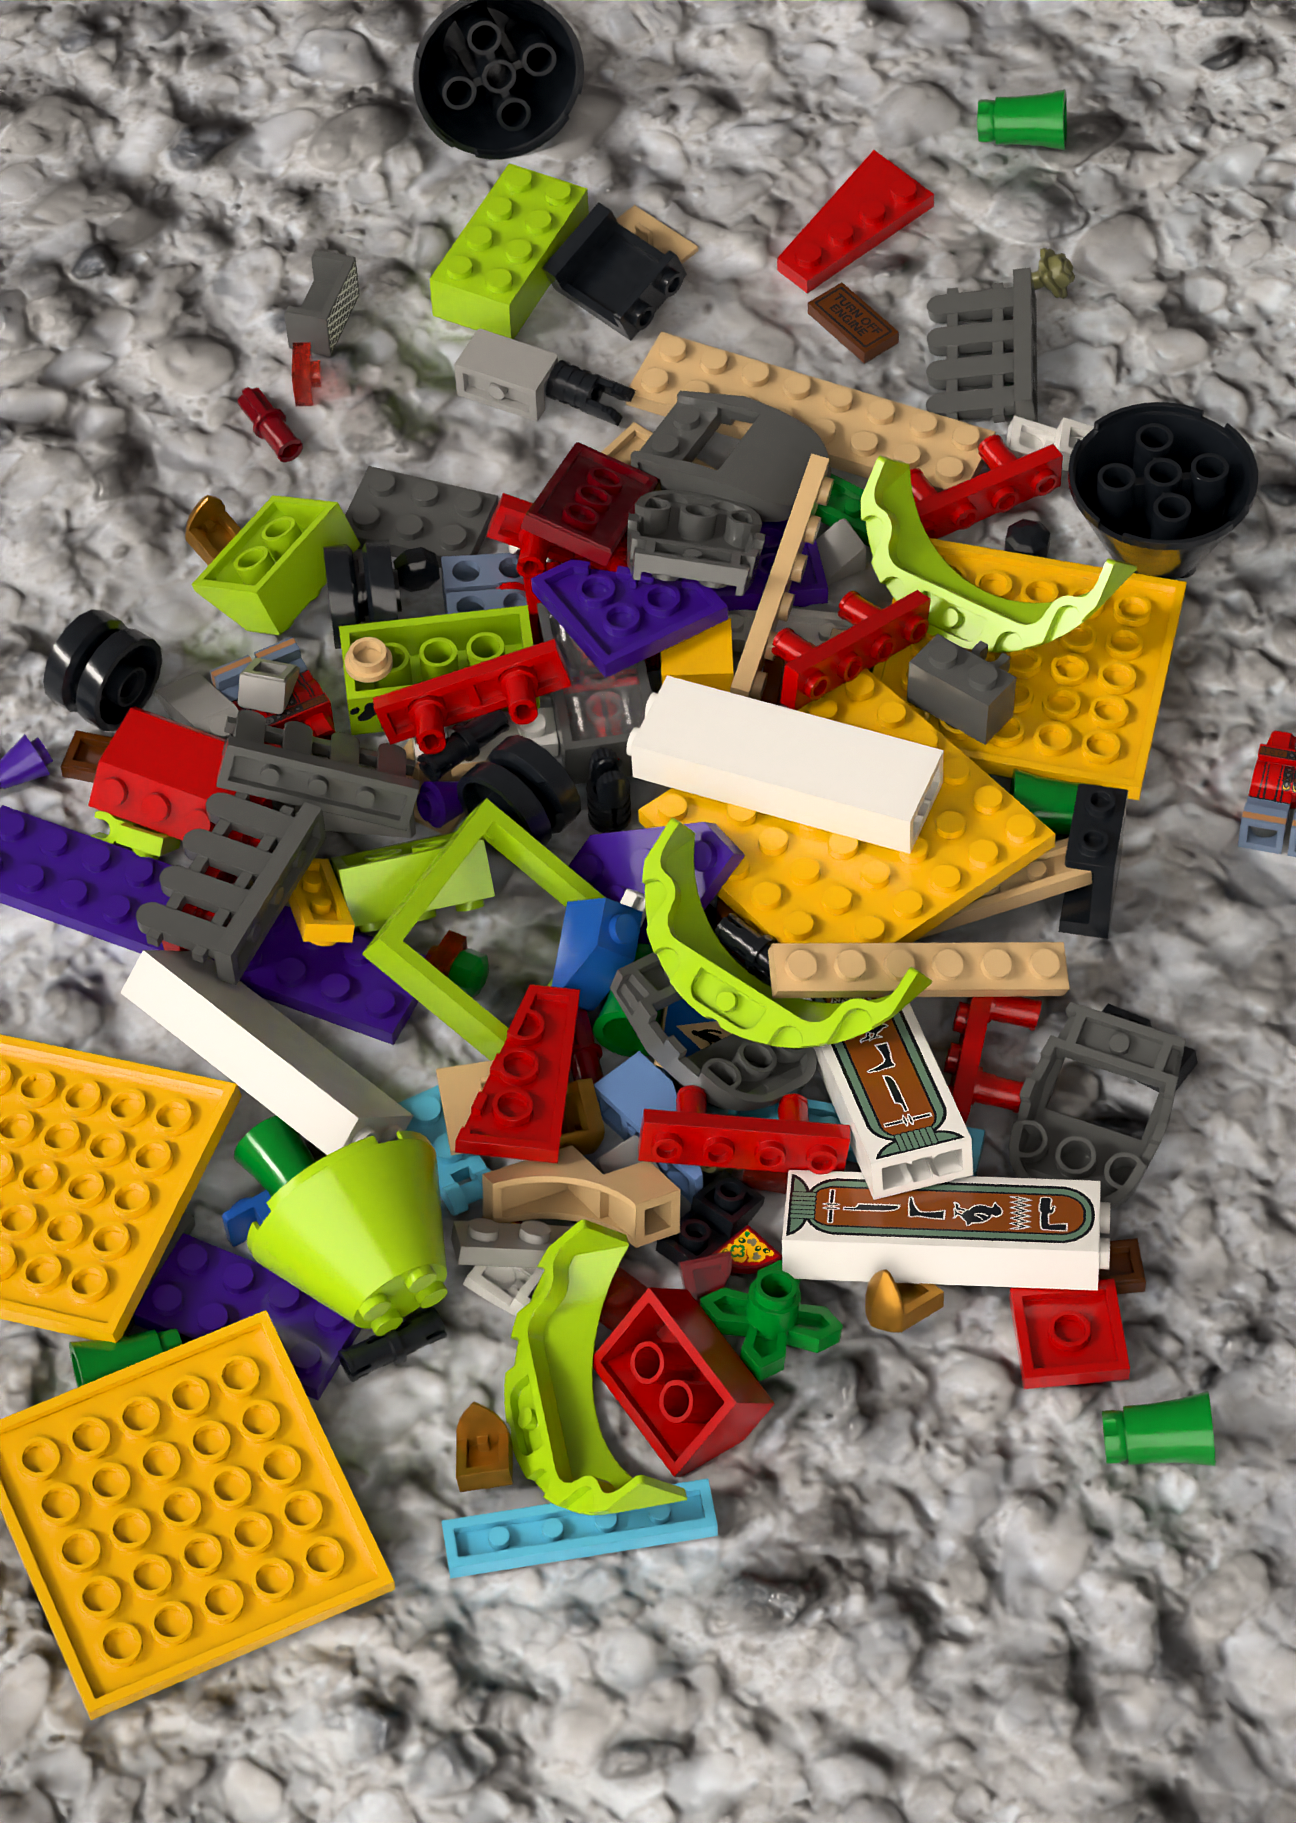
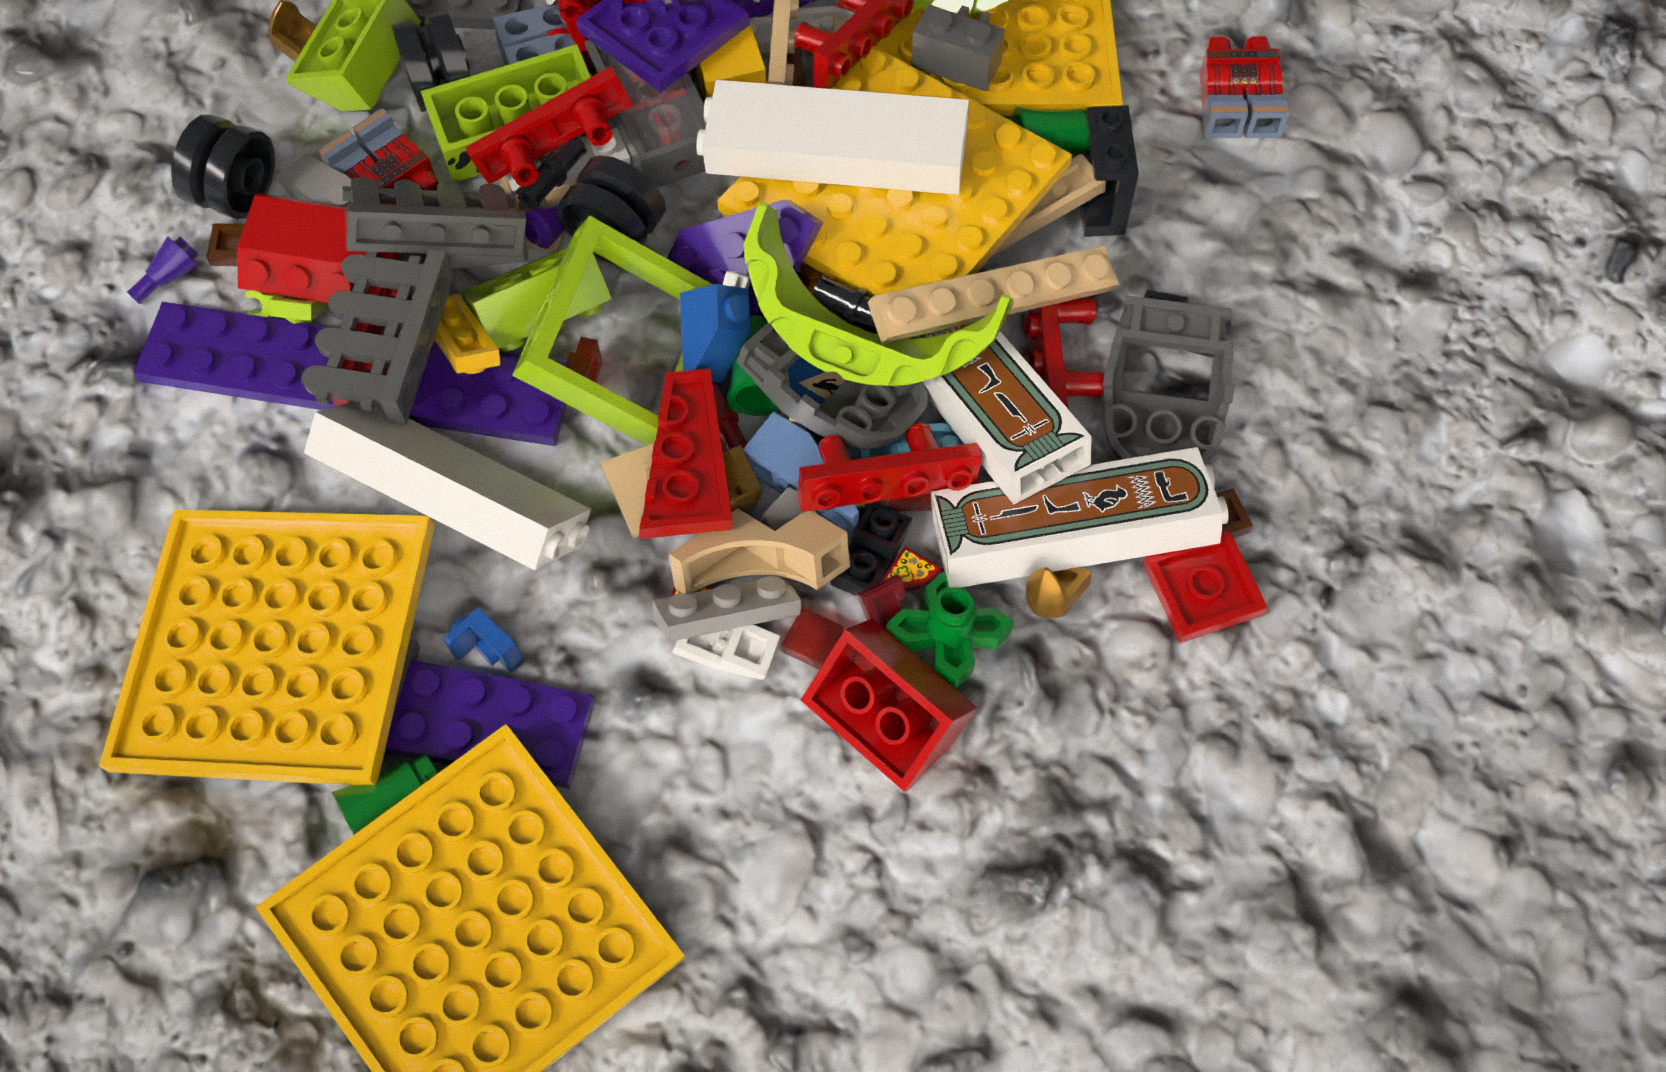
camera: 15 degrees left, 10 degrees up
green plant [234,1115,317,1197] -> none
light grey slope [238,658,300,714] -> none
lime cone [247,1131,448,1336] -> none
black pin [338,1307,447,1382] -> none
tan plate [344,637,393,683] -> none
black tile [393,547,440,592] -> none
medium azure plate [398,1085,491,1216] -> none
medium azure plate [442,1478,718,1579] -> none
green tile [448,948,489,998] -> none
pearl gold plate [456,1401,513,1492] -> none
lime windscreen [504,1219,687,1515] -> none
black hinge [586,747,631,833] -> none
green plant [1102,1391,1216,1466] -> none

